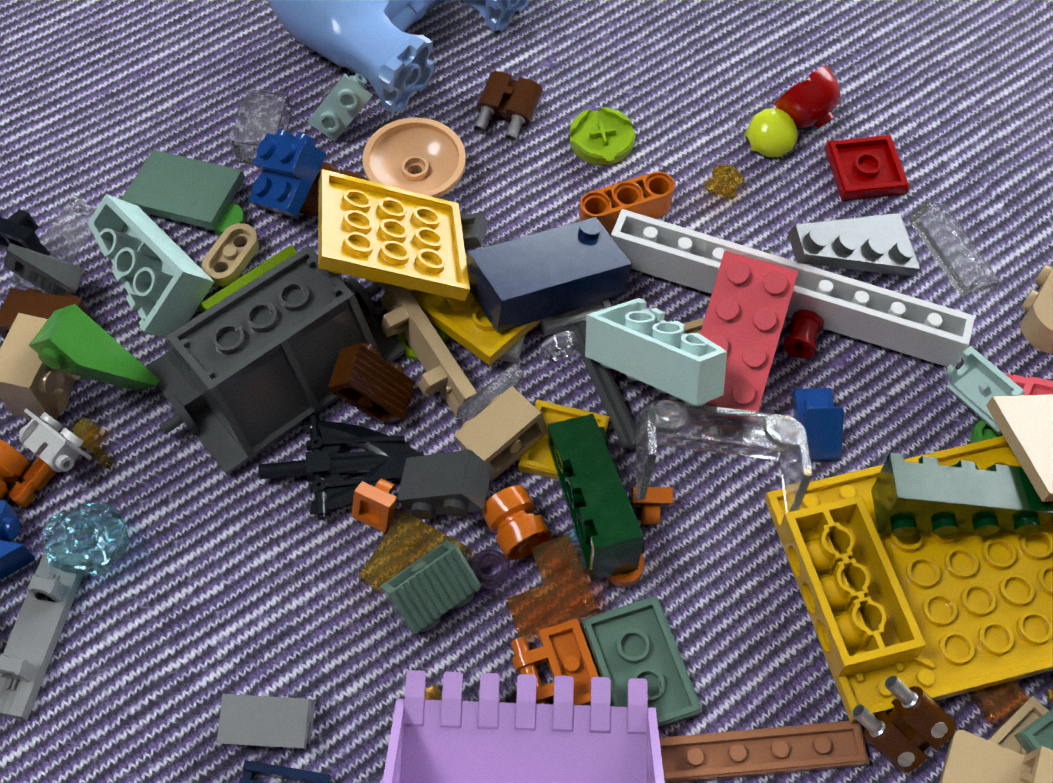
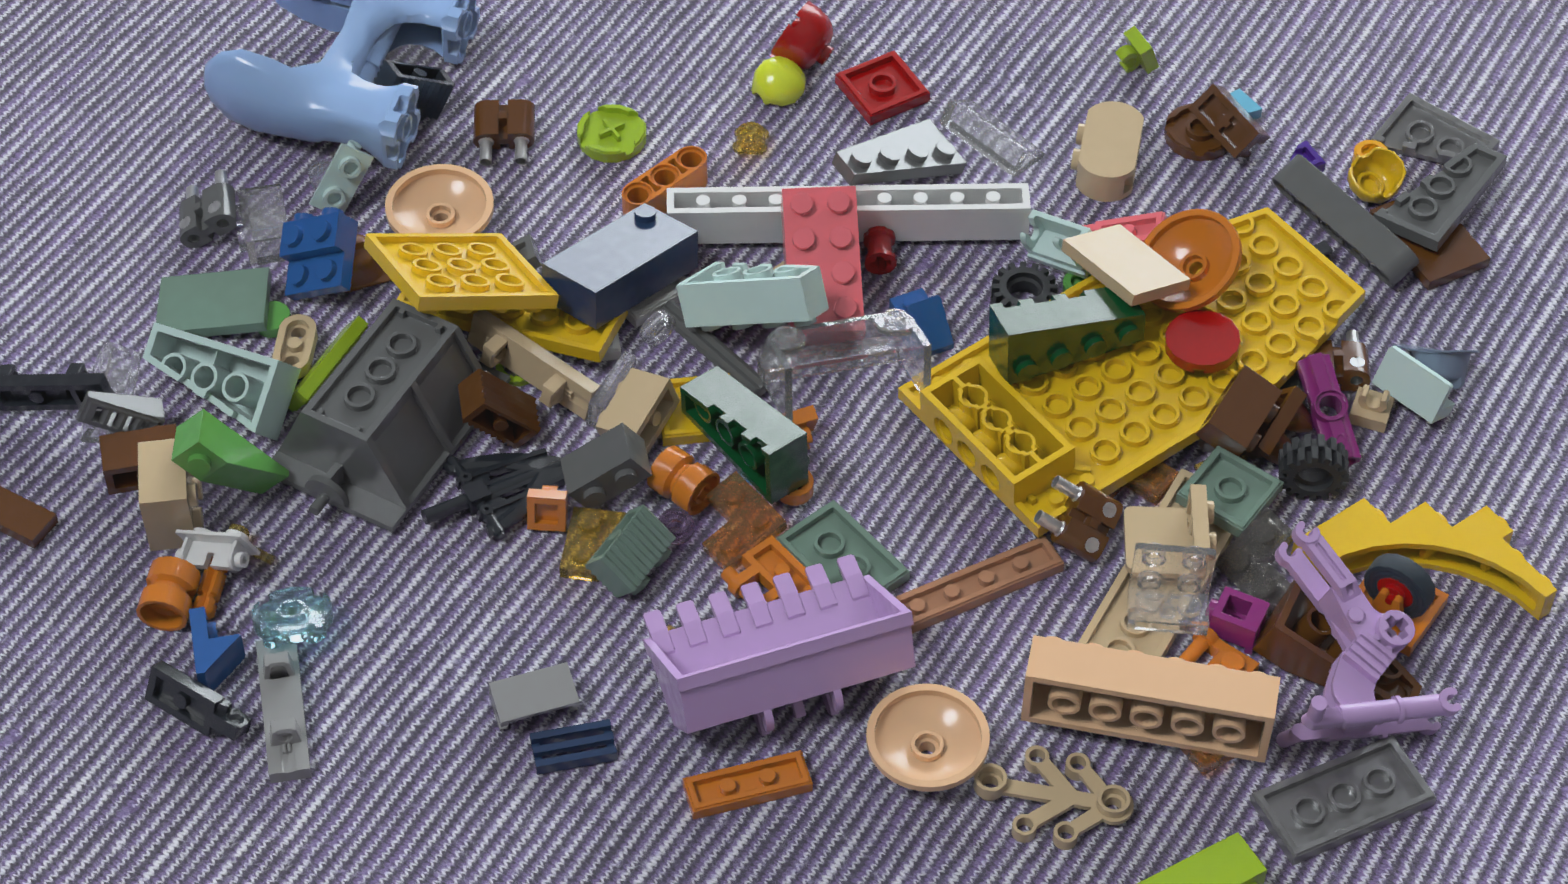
camera: 20 degrees left, 10 degrees down
none -> dark grey piece [179,169,236,248]
none -> black brick [373,60,455,121]
none -> black tyre [990,261,1058,308]

